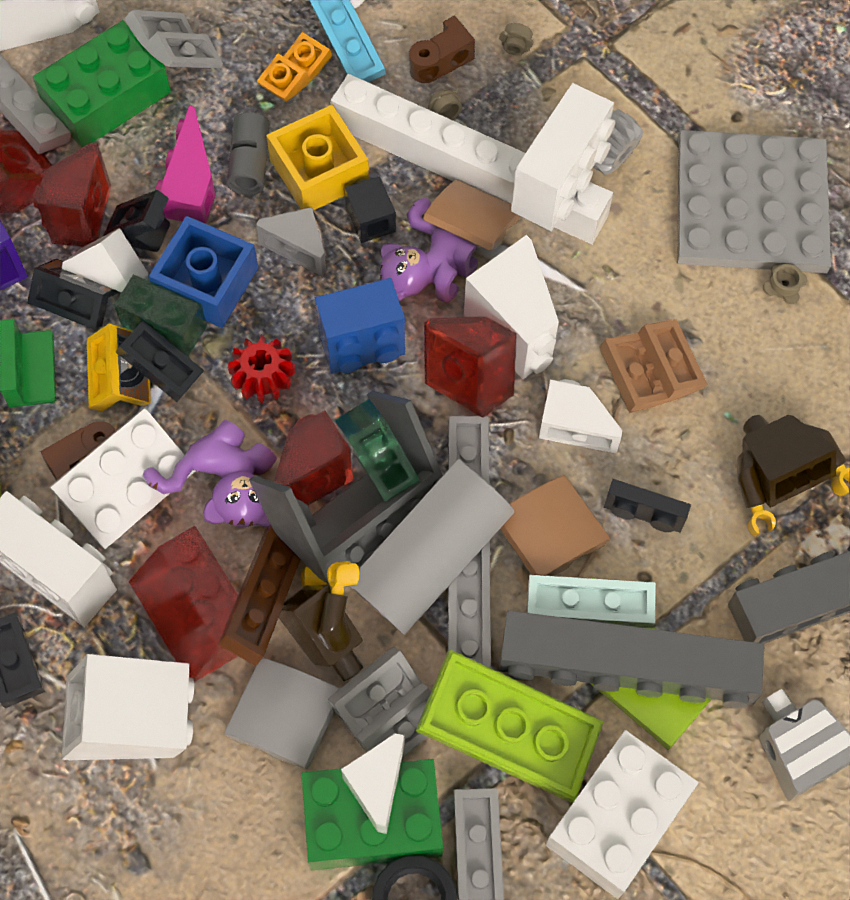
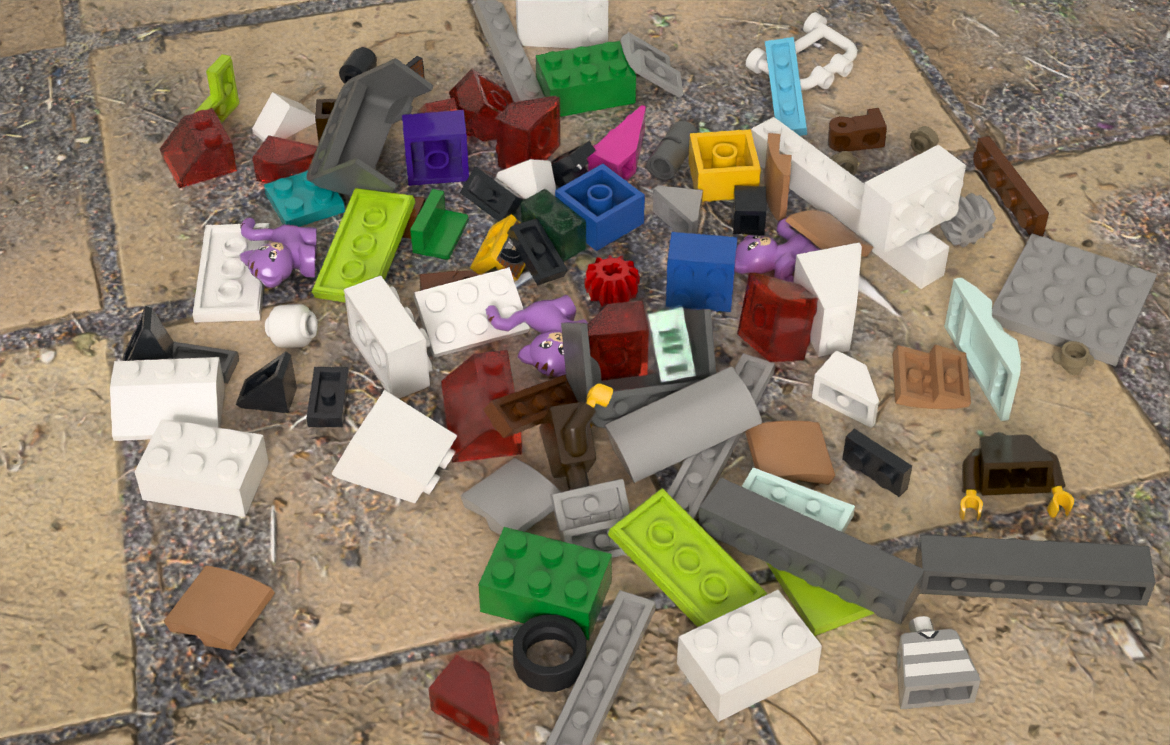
camera: 25 degrees right, 20 degrees down
light orange slope [257,32,333,102] -> none
white slope [341,734,404,834] -> none
none -> medium nougat slope [764,133,792,222]
none -> light aqua slope [944,277,1021,421]
none -> reddish brown plate [973,136,1049,237]

